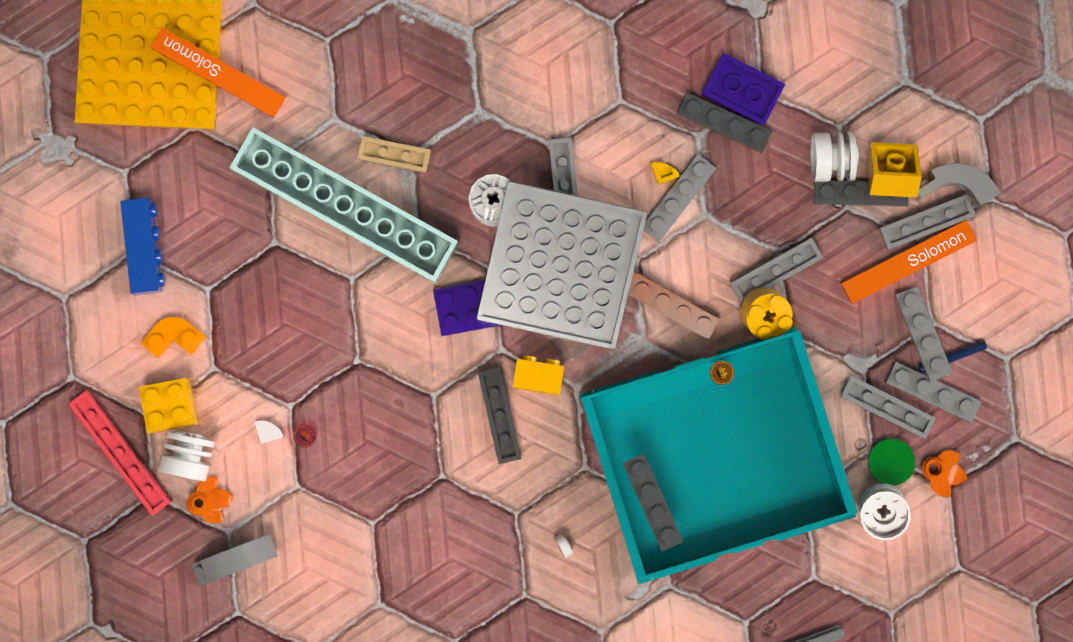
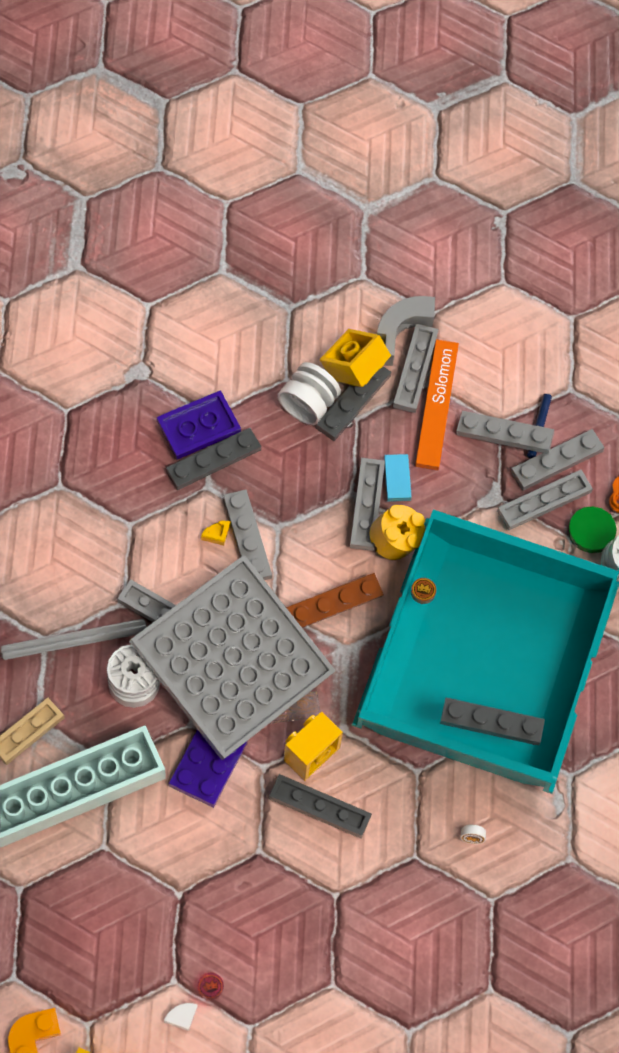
camera: 65 degrees left, 20 degrees down
none -> light grey axle [1,619,146,660]
none -> medium azure tile [384,454,412,502]

